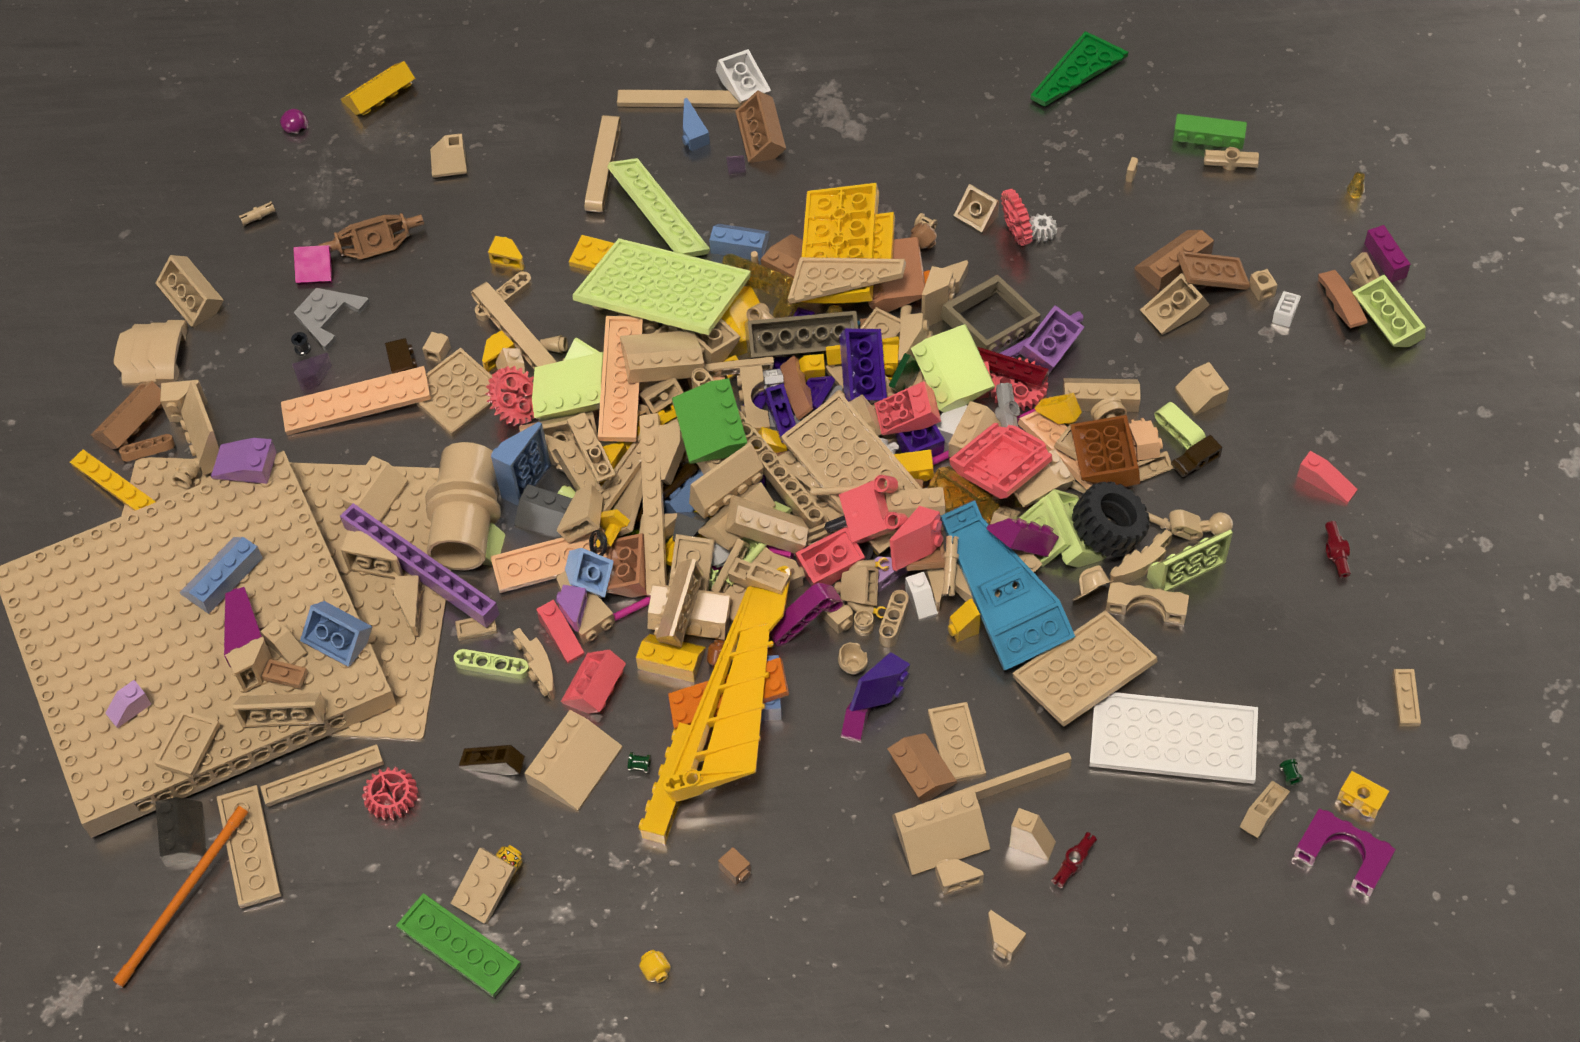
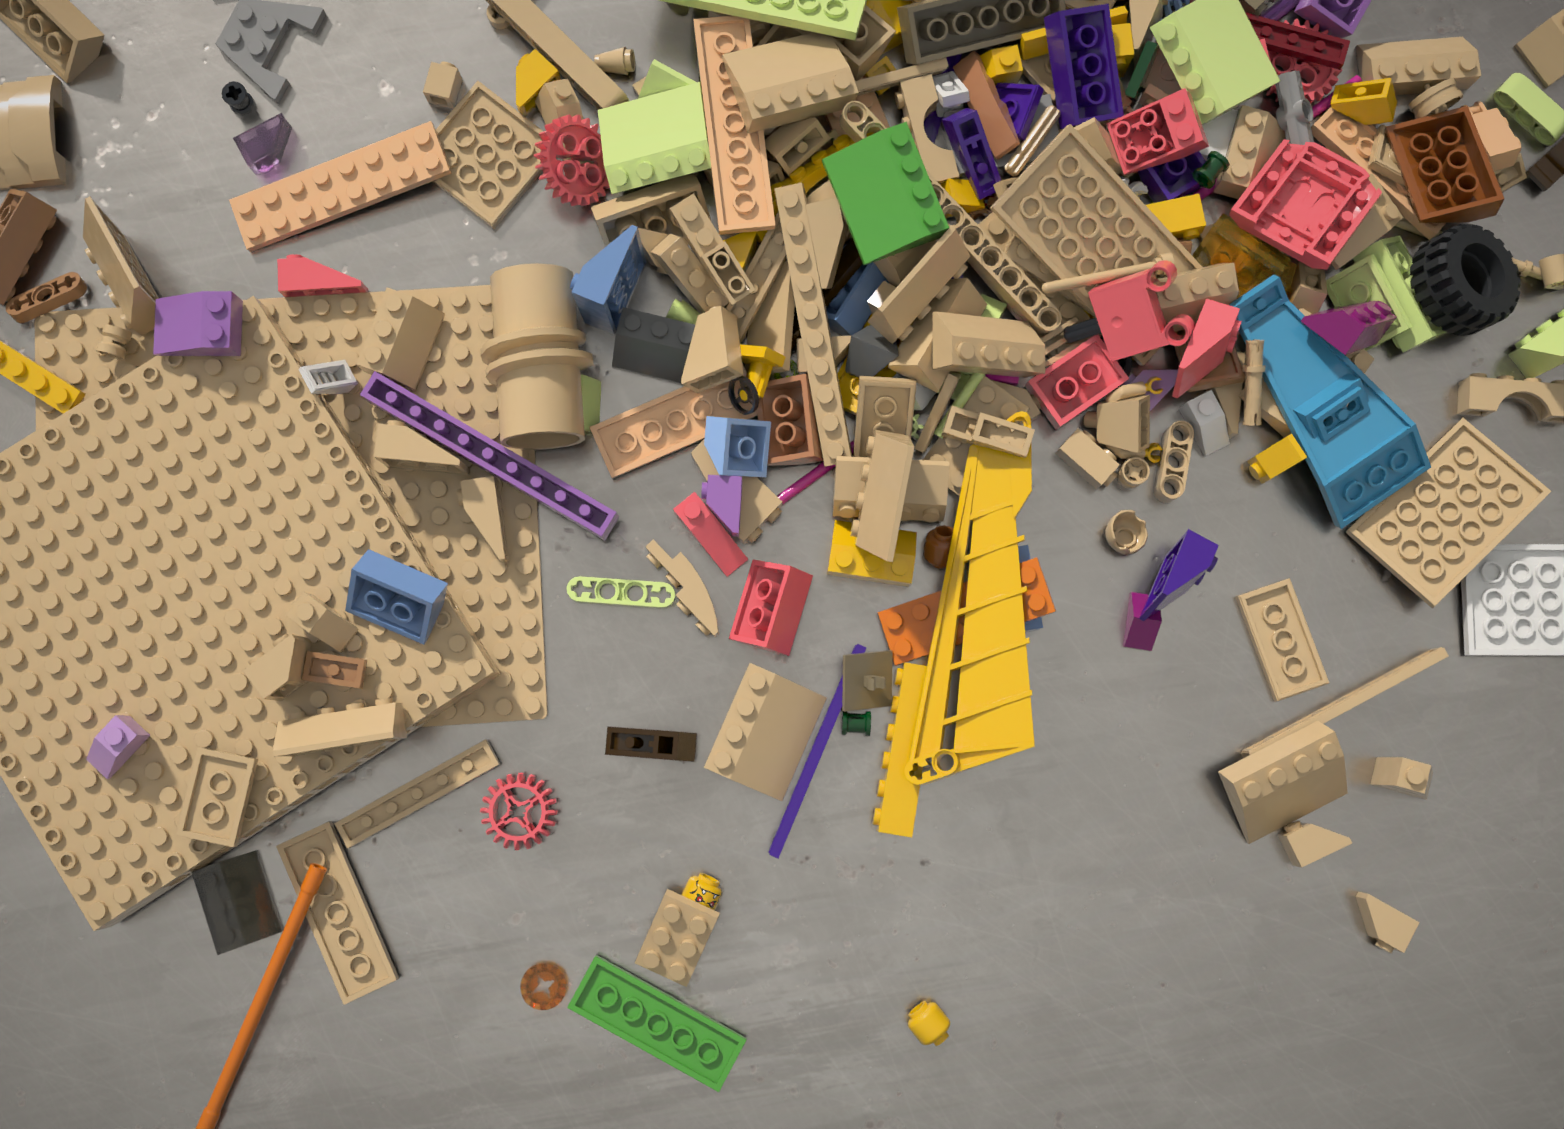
camera: 15 degrees left, 25 degrees up
tan slope [160,380,208,422] -> none
medium blue slope [180,537,263,614] -> none
magenta slope [224,587,263,667] -> none
dark brown brick [385,338,418,374] -> none
tan tile [455,618,497,641] -> none
medium nougat brick [718,847,751,885] -> none
magenta beam [769,583,843,646] -> none
medium nougat slope [887,733,957,804] -> none
dark red pin [1051,832,1097,888] -> none
tan piece [1072,565,1114,601] -> none
tan slope [1109,529,1172,584] -> none
none -> coral slope [277,254,368,297]
none -> white slope [298,360,358,394]
none -> clear orange gear [520,963,567,1010]
none -> dark purple tile [768,644,866,859]
none -> dark tan piece [842,650,893,712]
none -> dark green bush [1192,151,1230,189]

